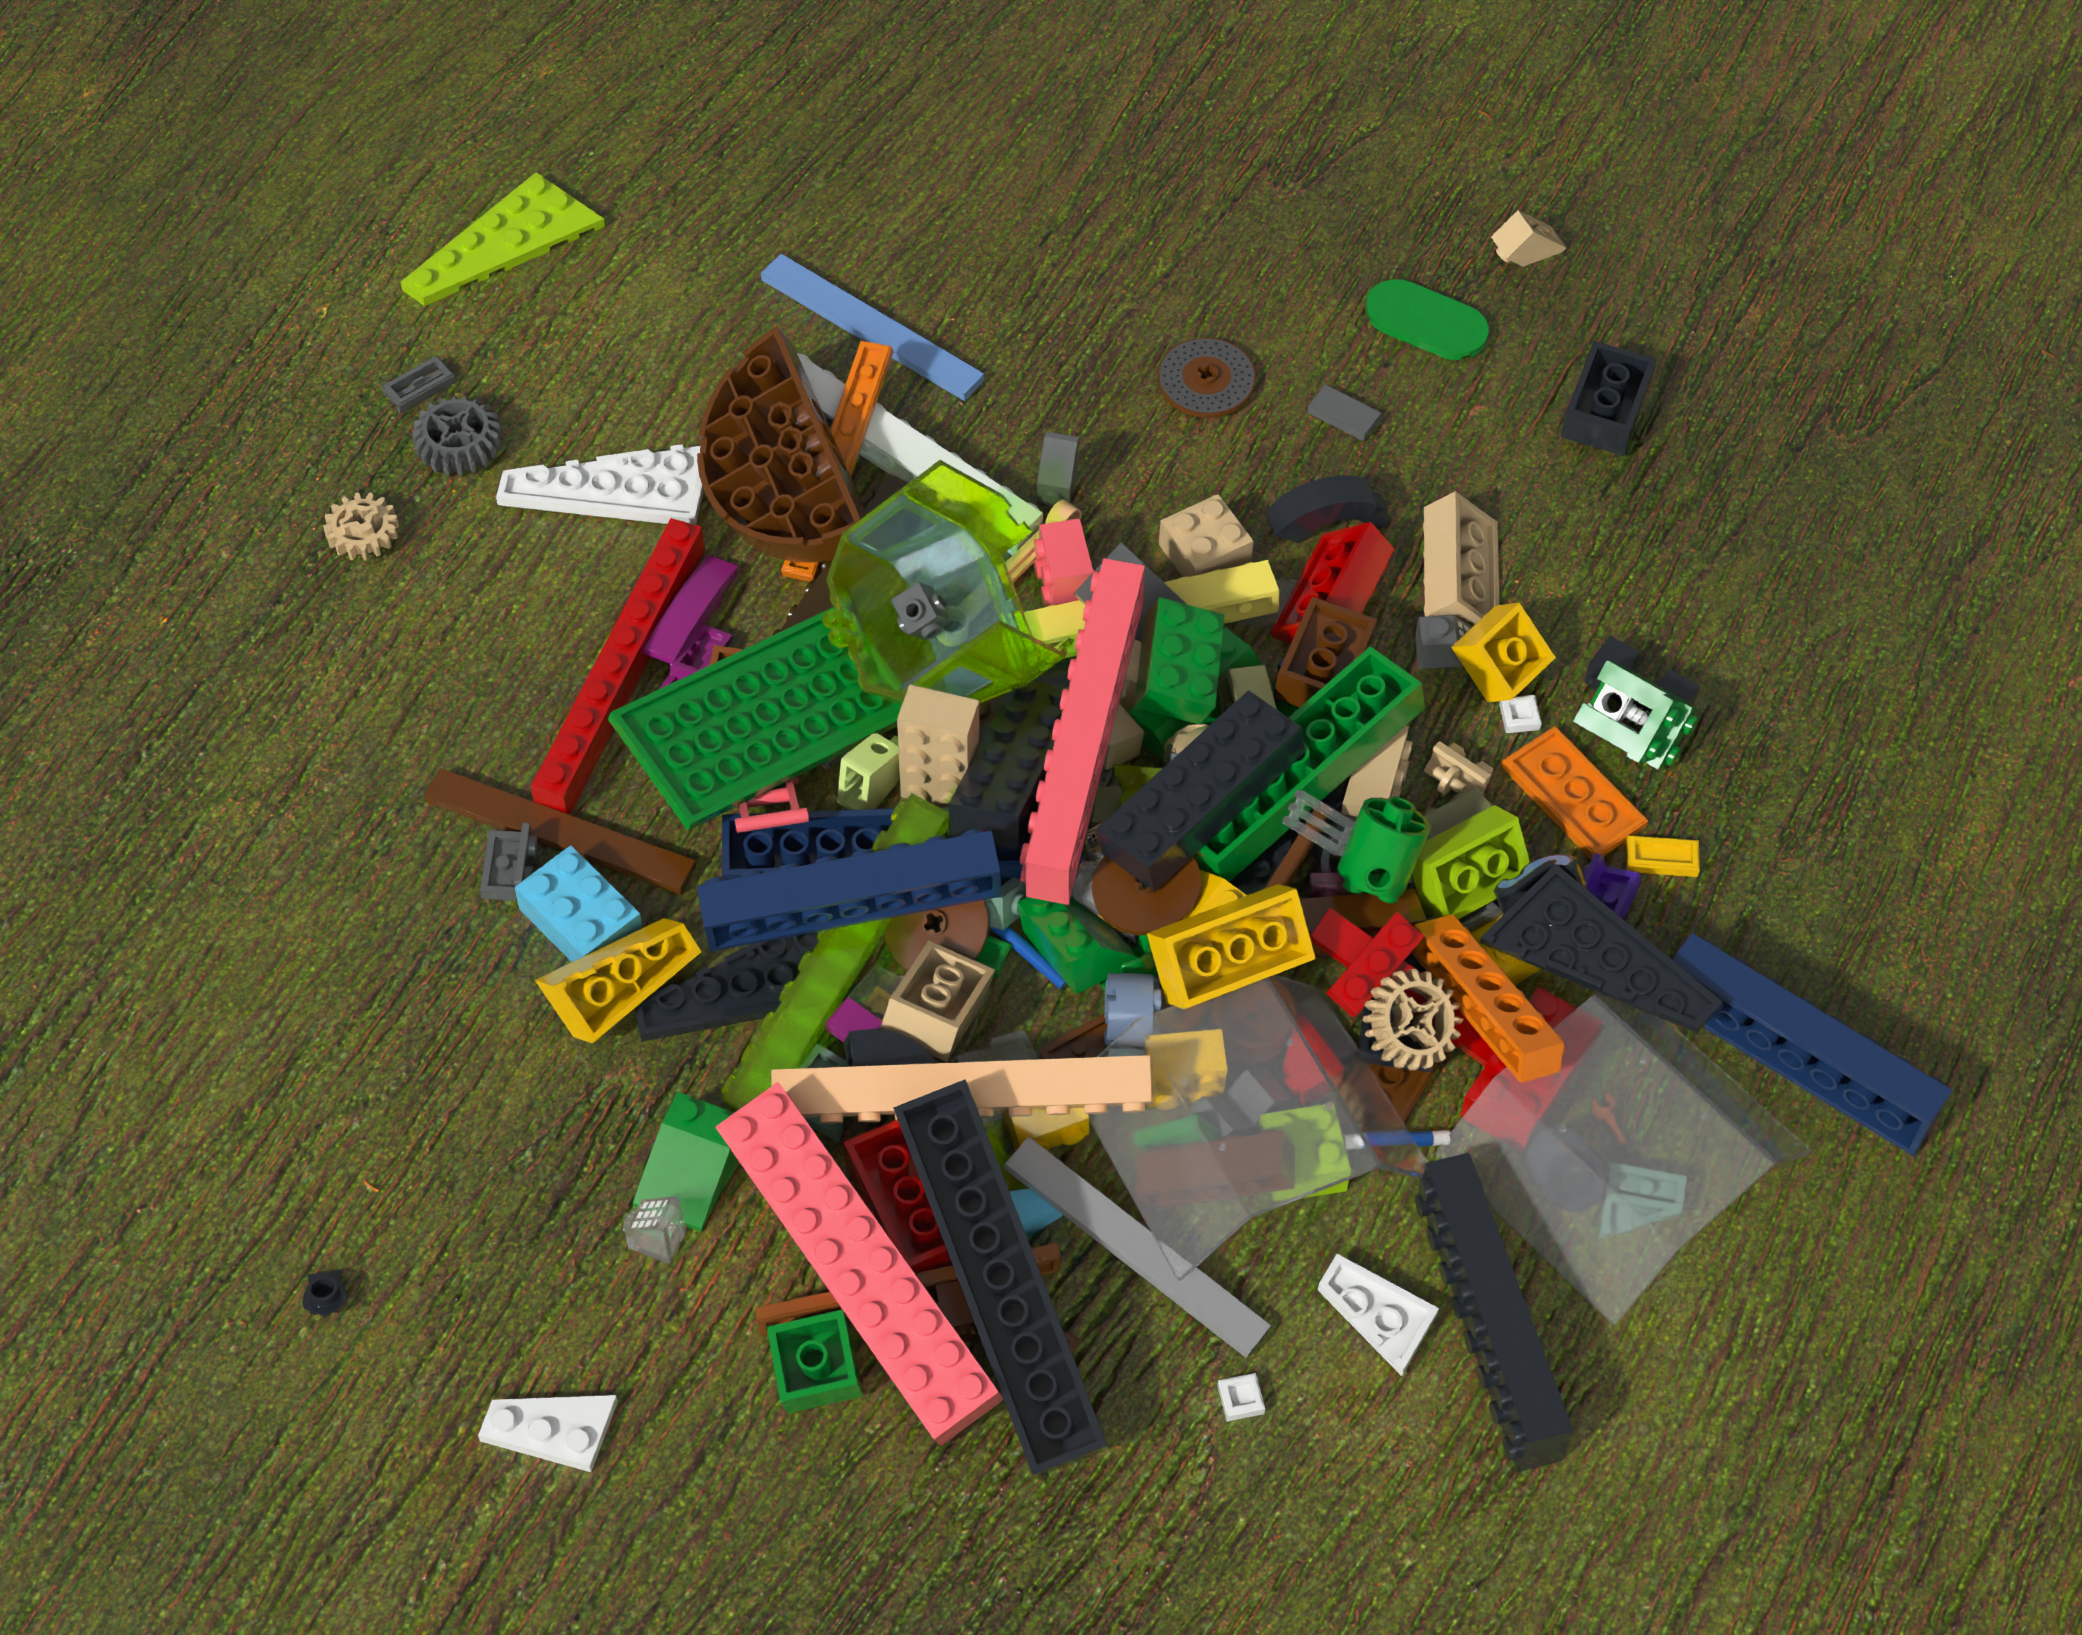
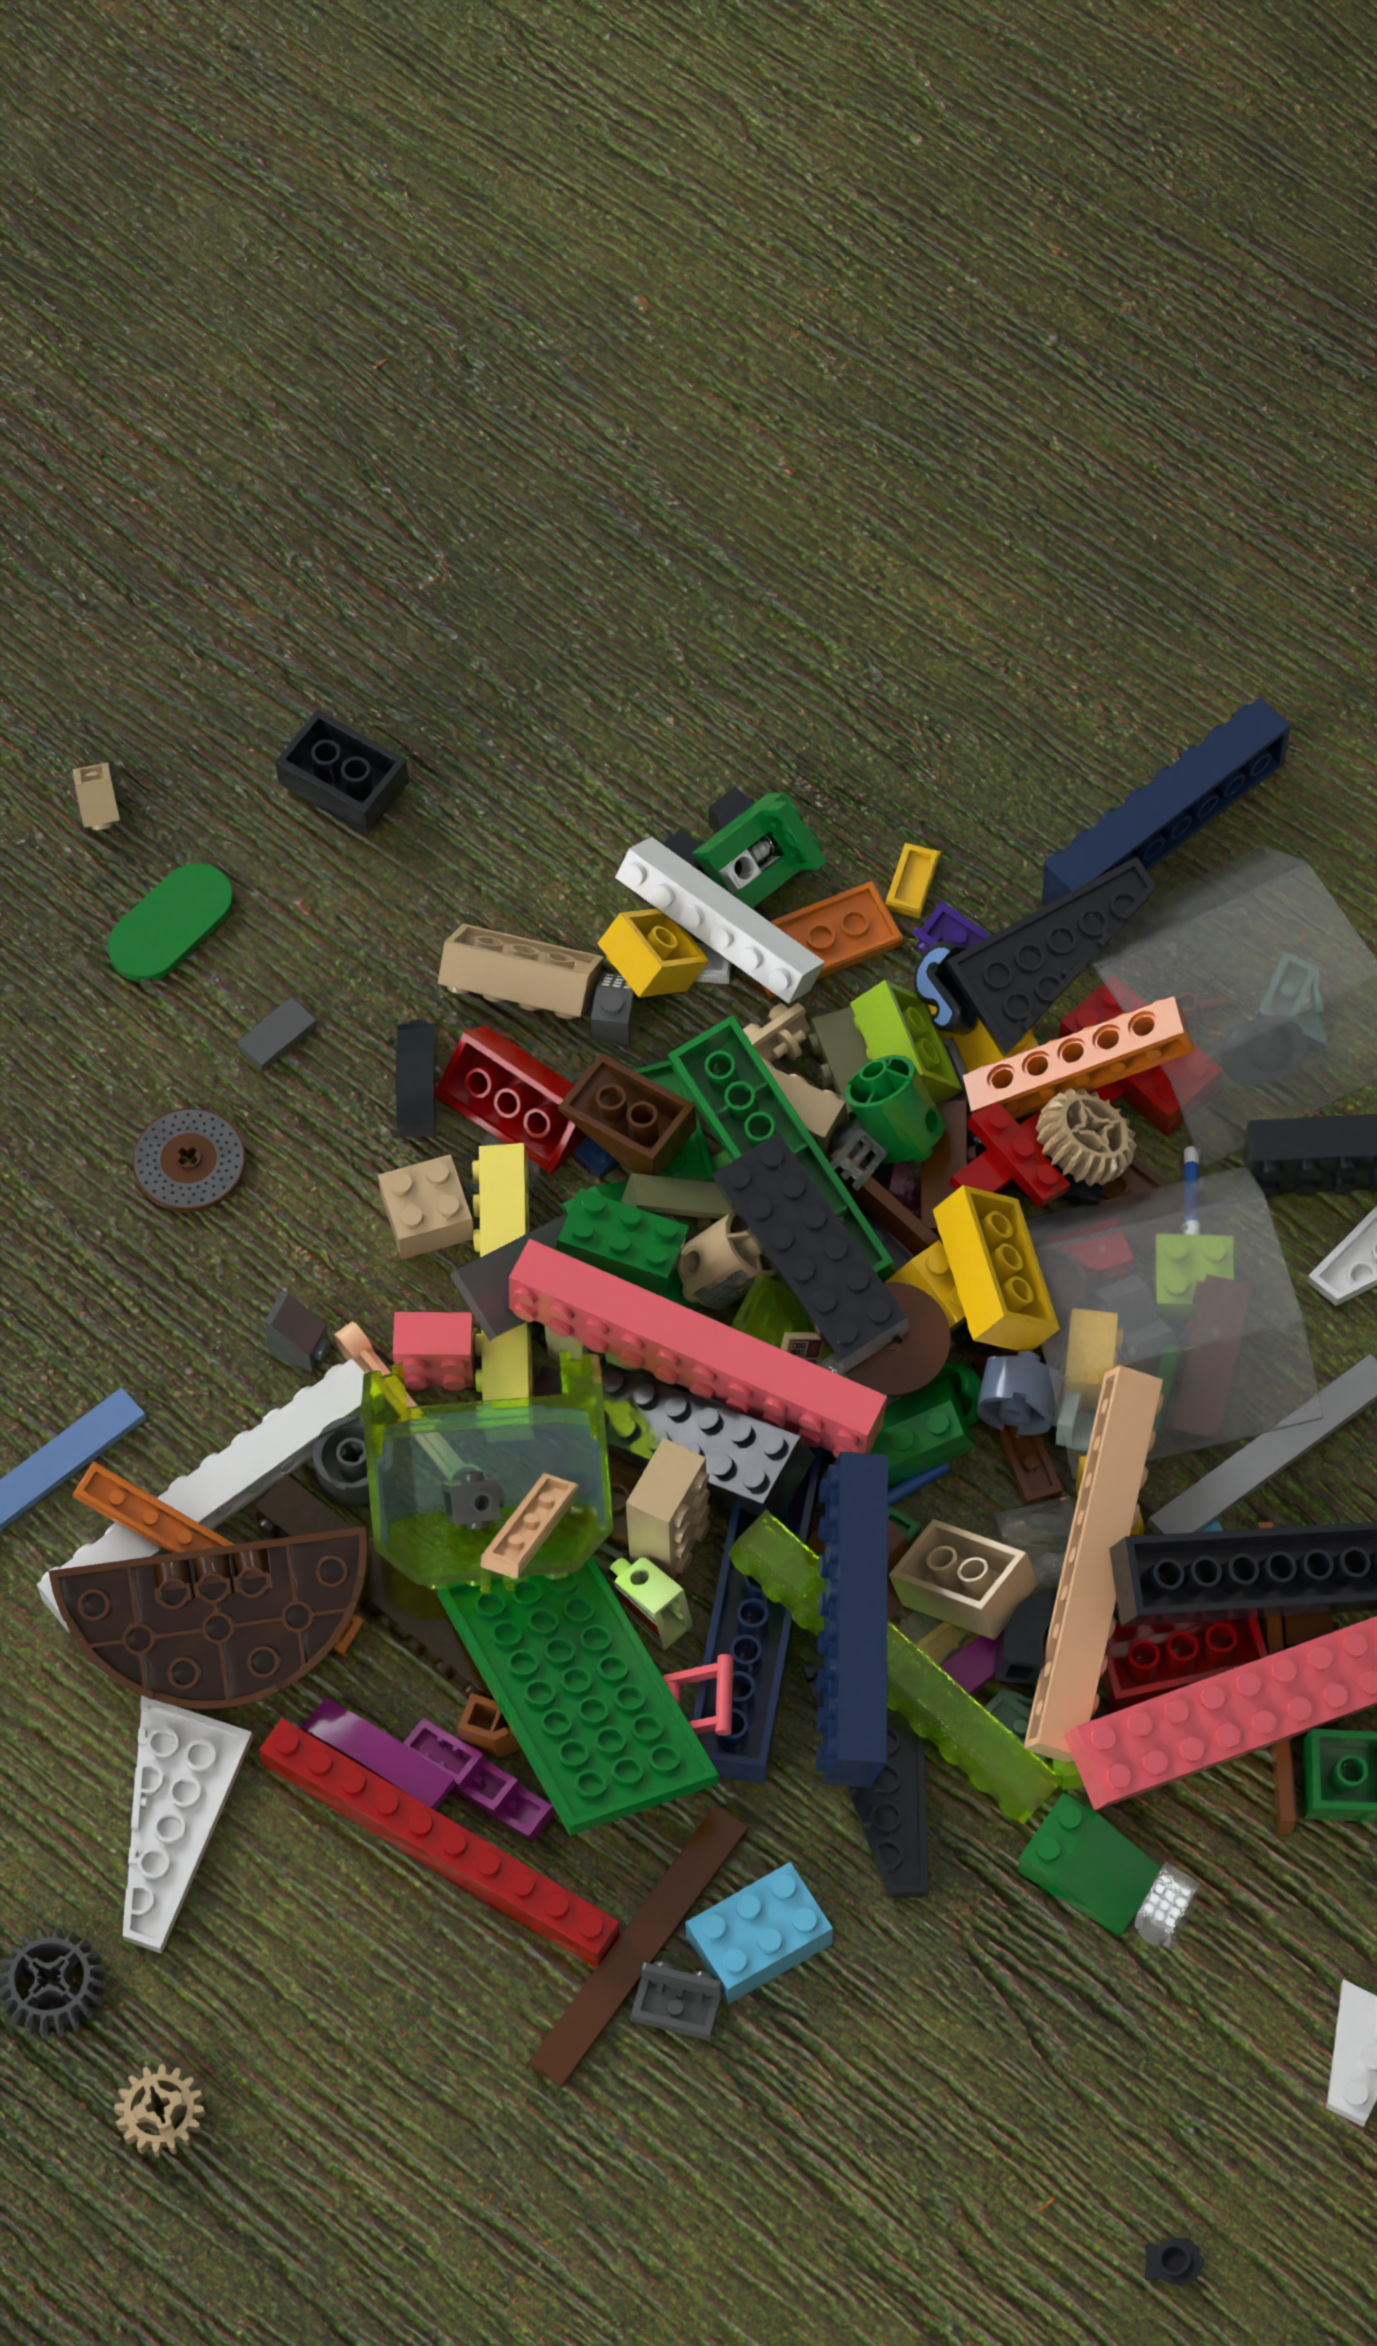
camera: 75 degrees left, 5 degrees up
yellow wedge [535,918,702,1043] -> none
none -> light nougat tile [480,1473,579,1579]
none -> white brick [615,837,825,1004]

